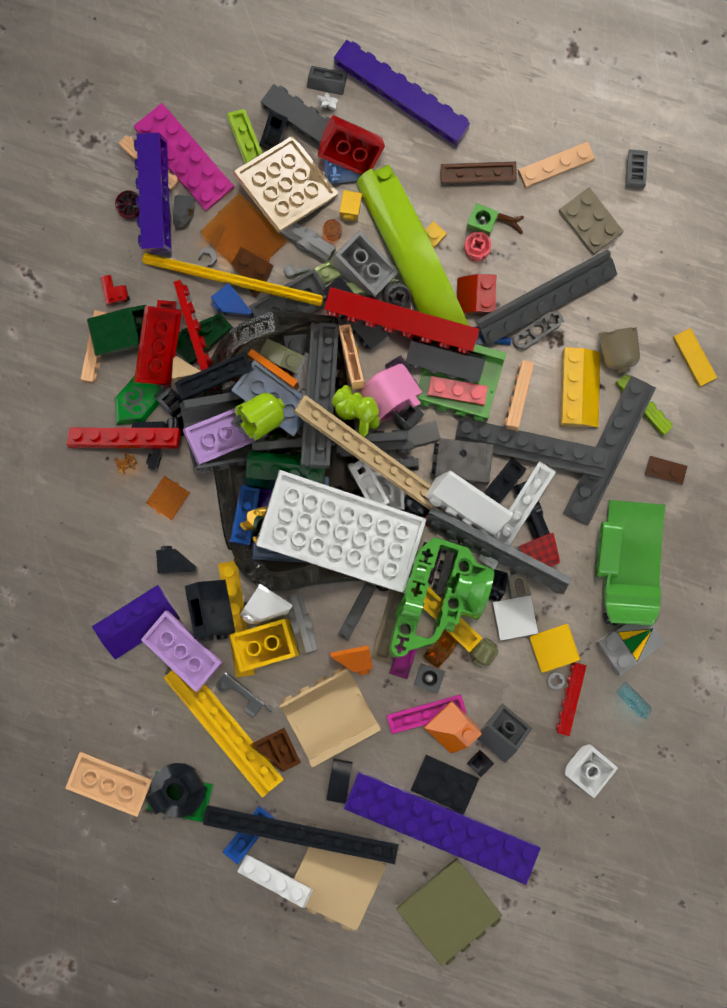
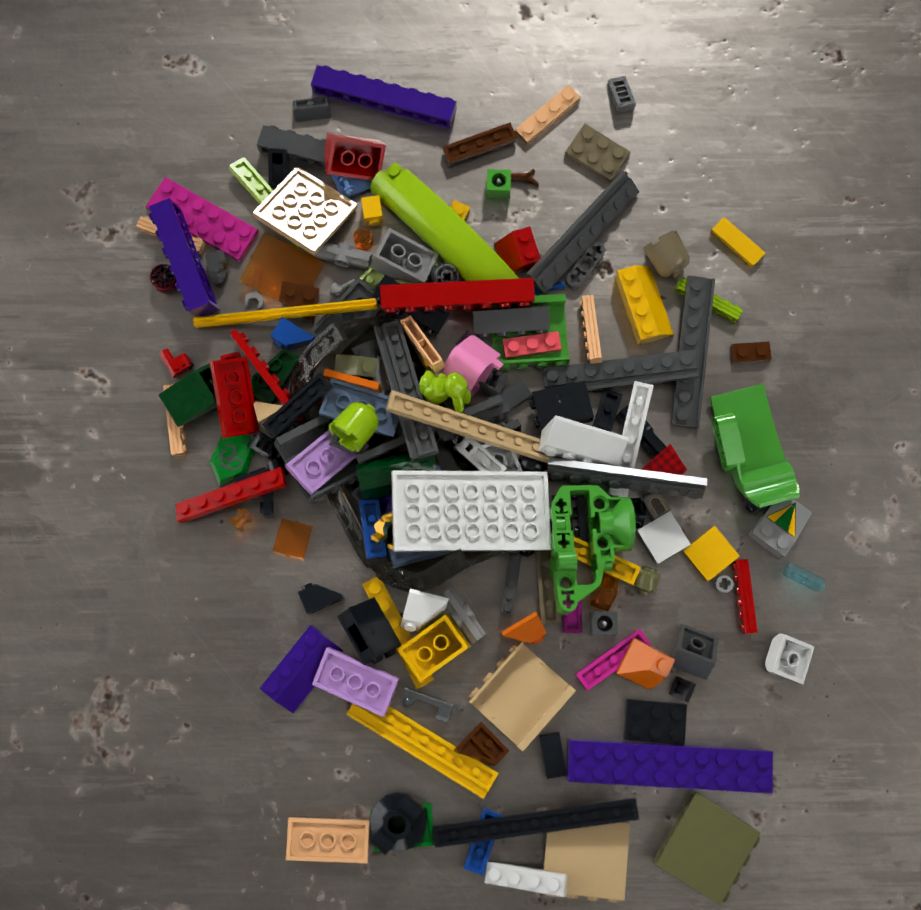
camera: 20 degrees left, 5 degrees down
white plant [317,92,338,110] -> none
coral wheel [464,232,491,261] -> none

